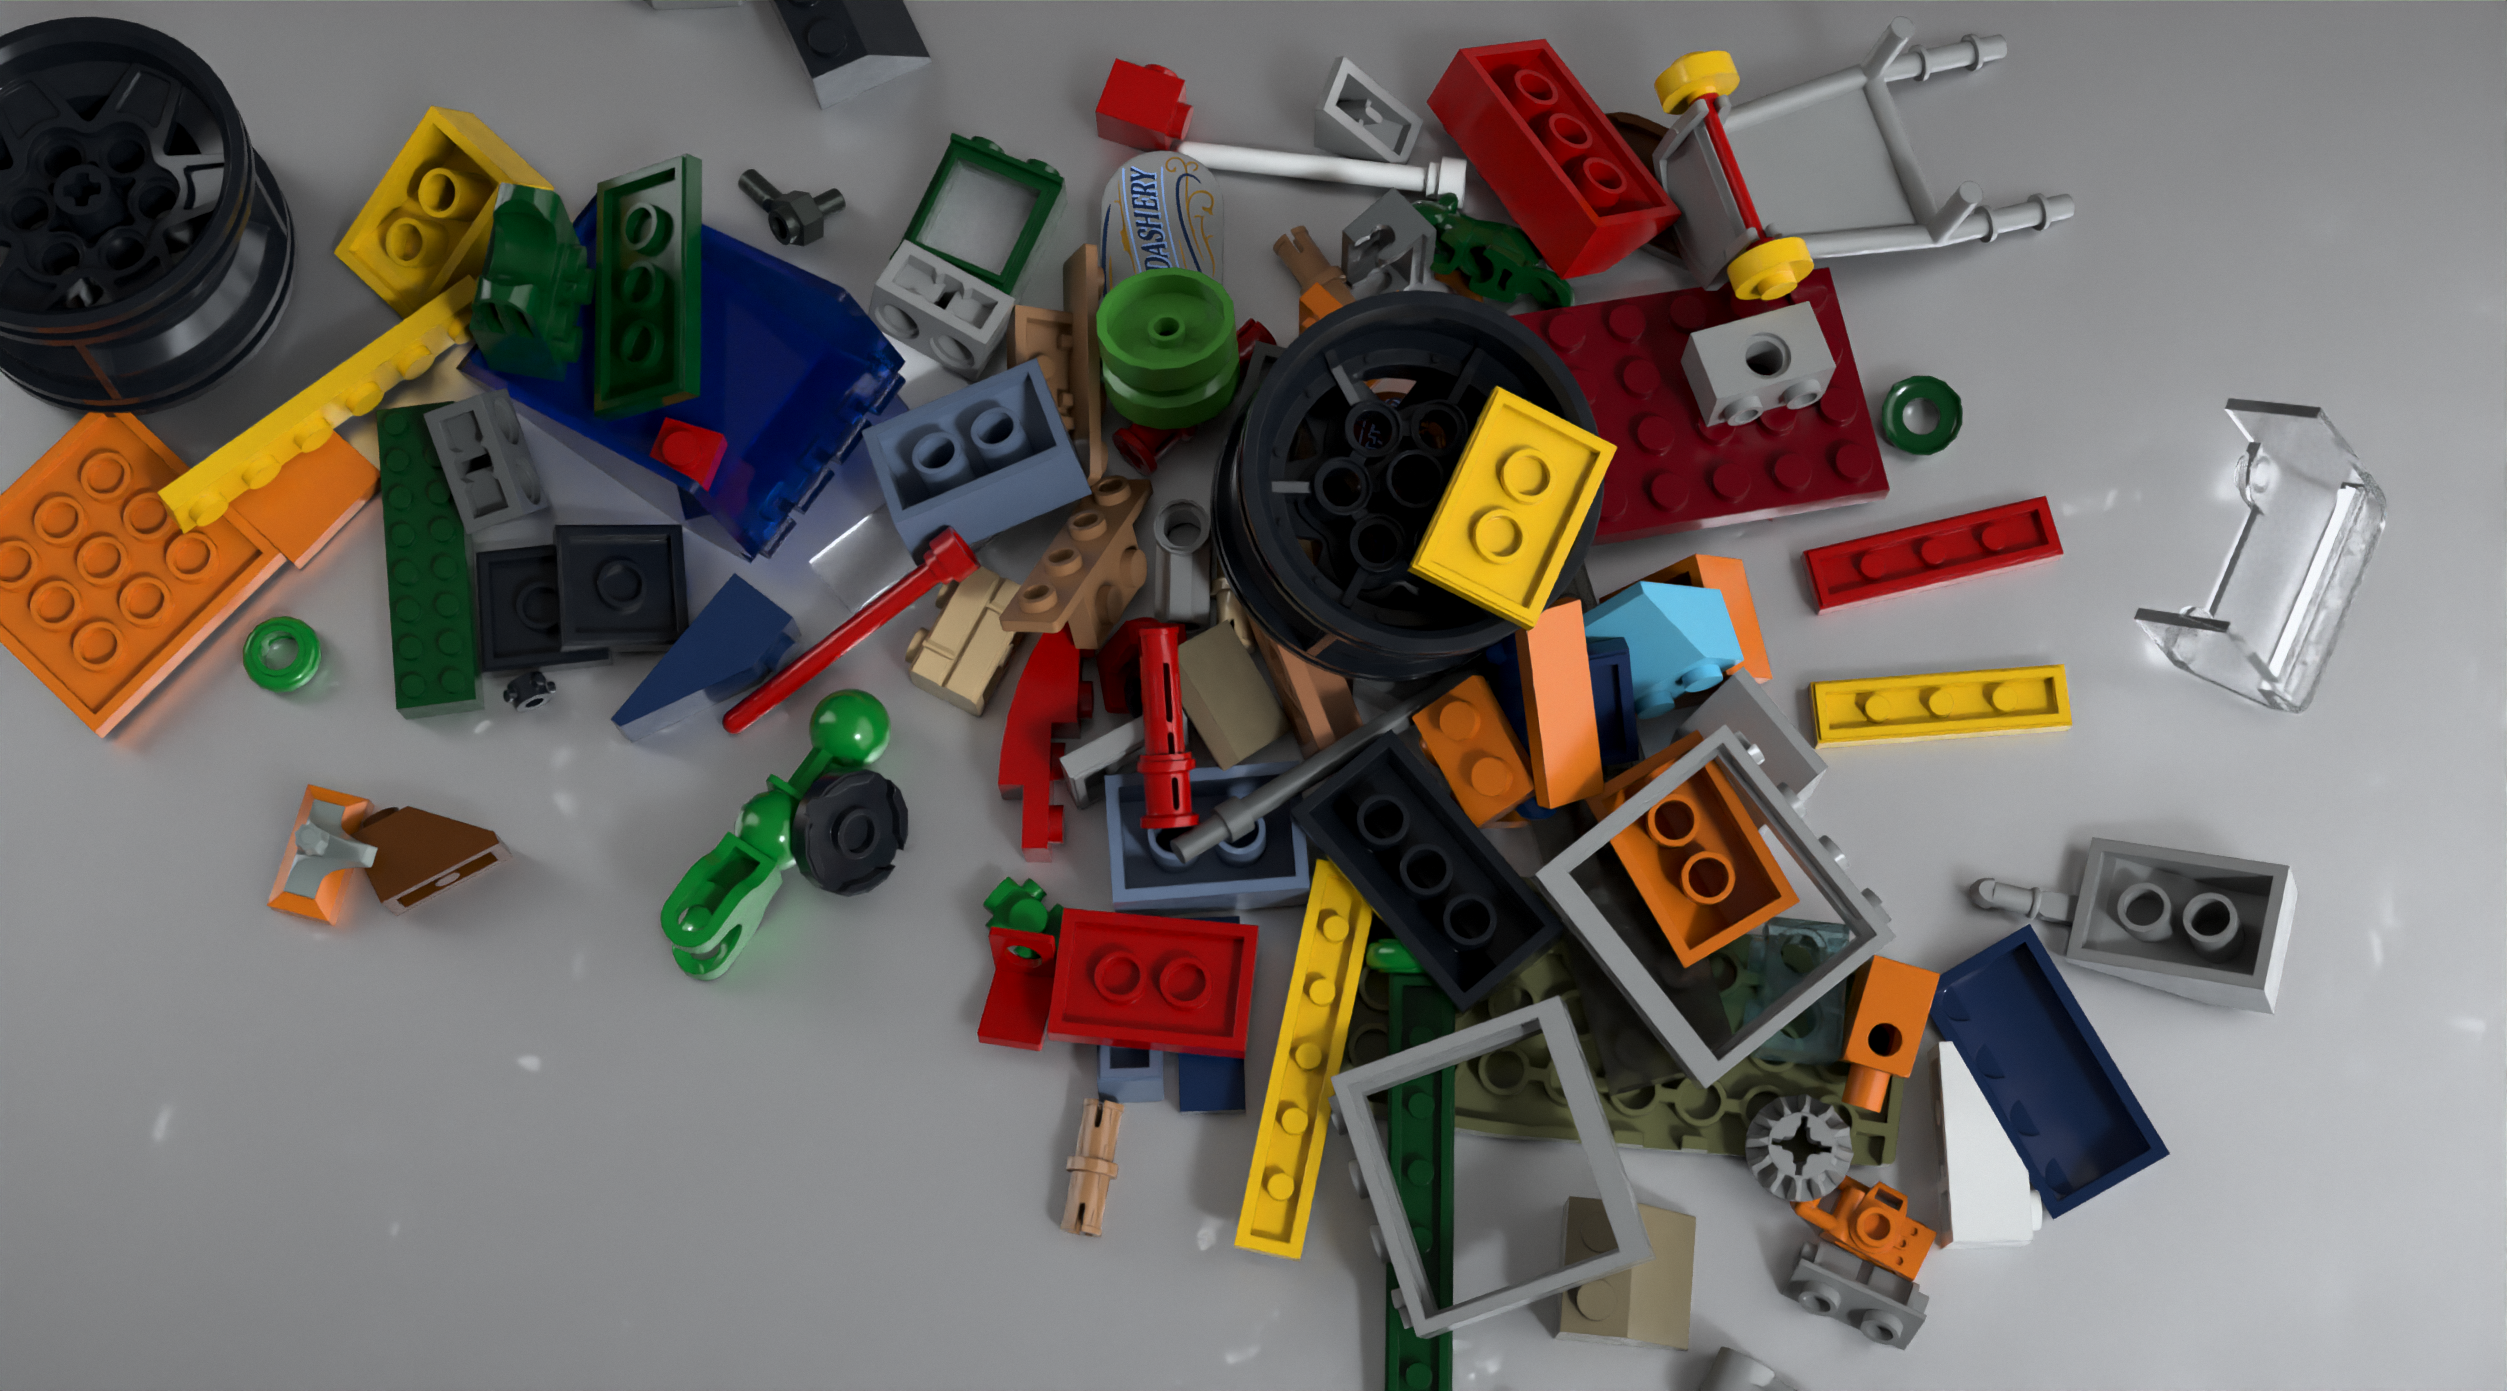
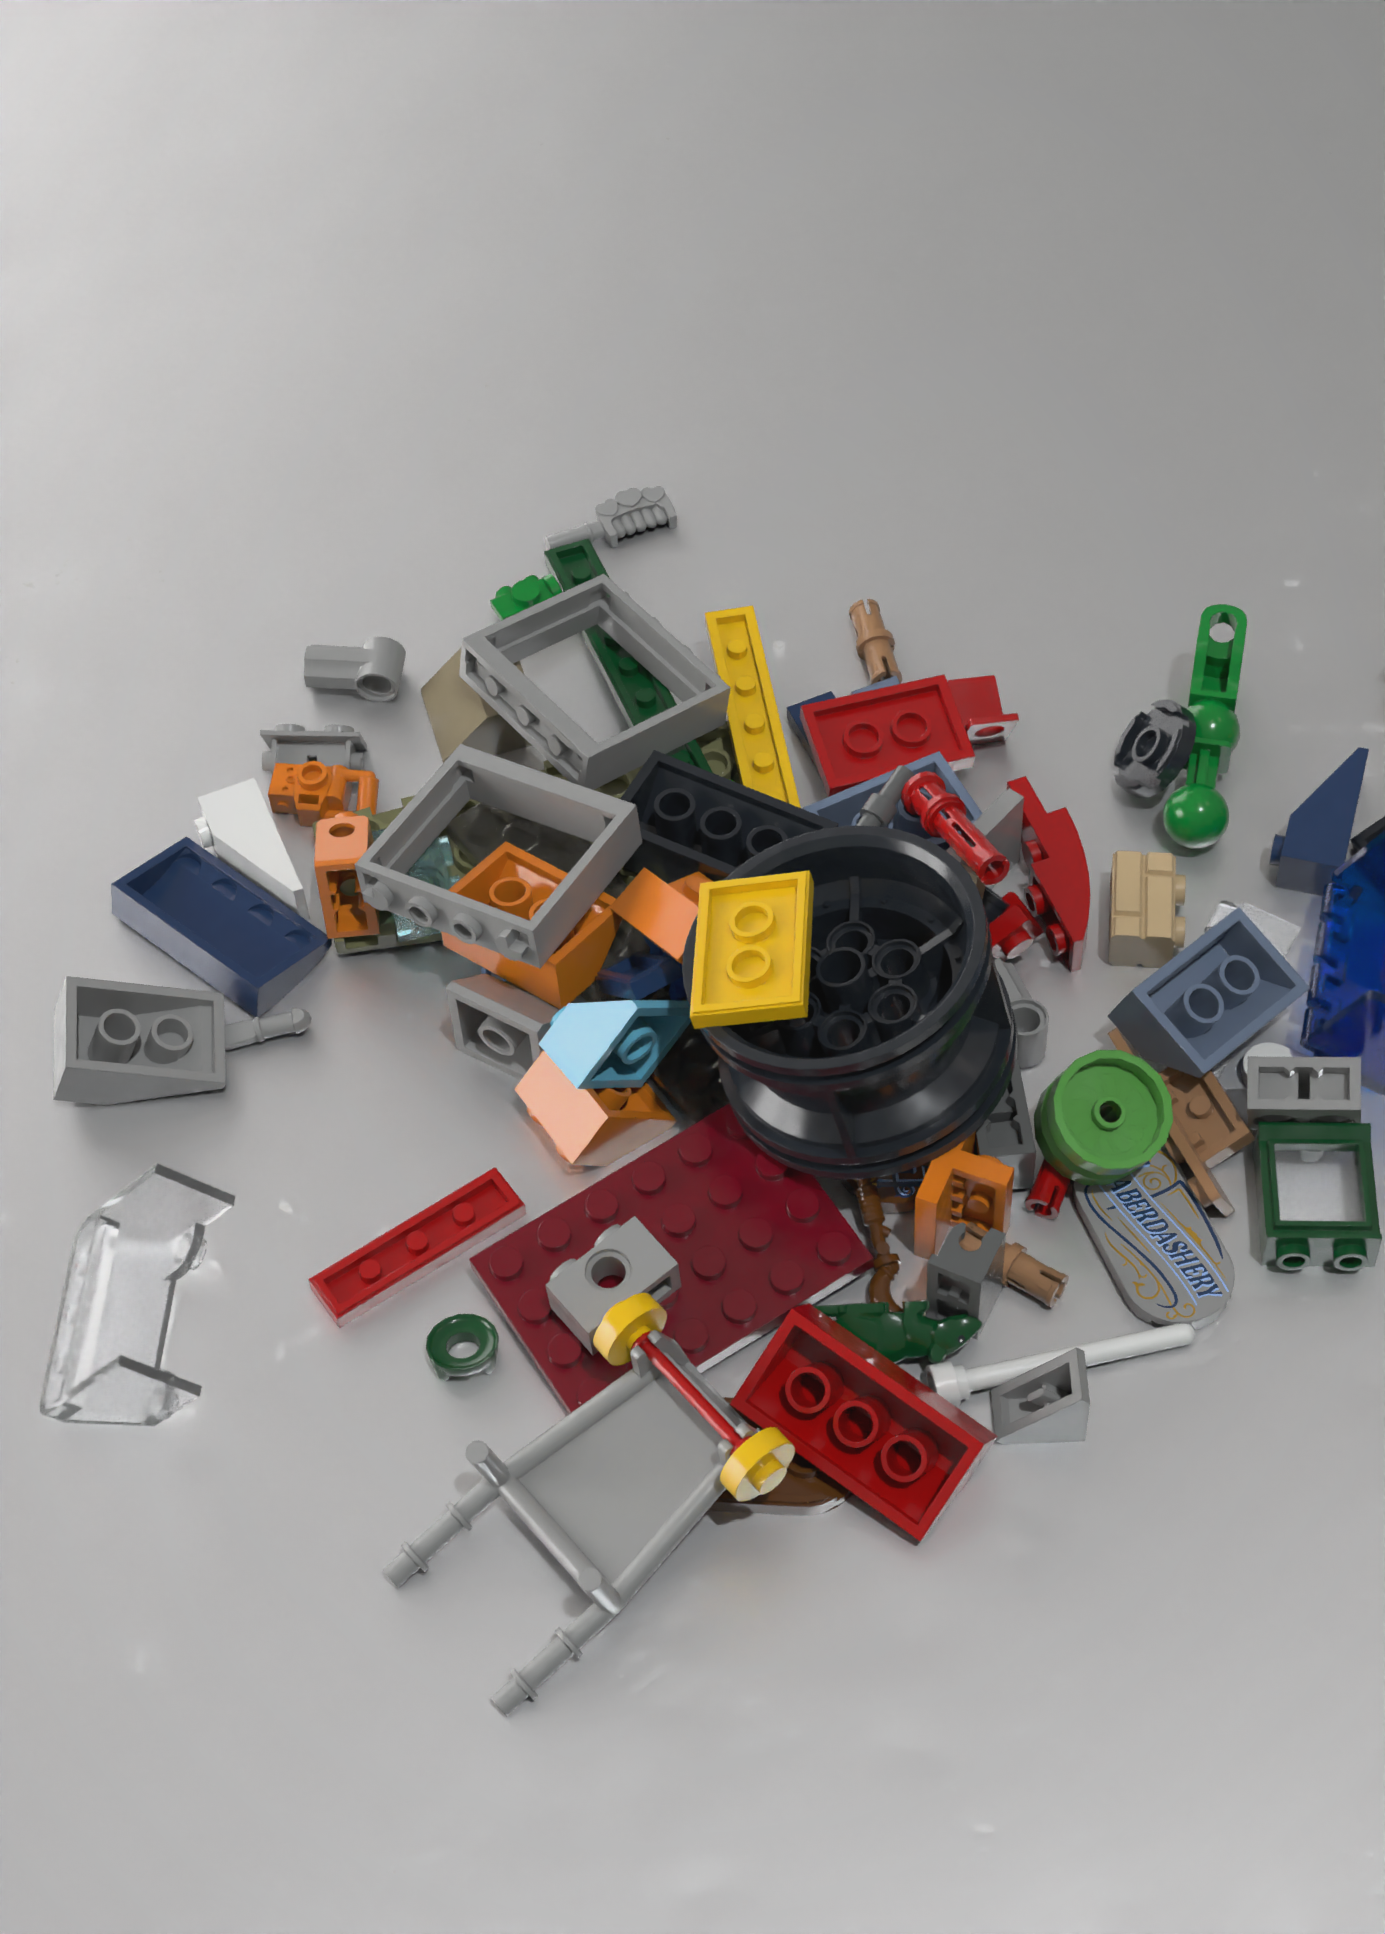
camera: 160 degrees right, 20 degrees down
red piece [722,527,981,734] -> none
green piece [983,877,1064,959] -> none
medium nougat bracket [999,475,1154,649] -> none
red brick [1095,58,1194,152] -> none
light grey gear [1745,1094,1854,1202] -> none
yellow tile [1807,664,2072,749] -> none

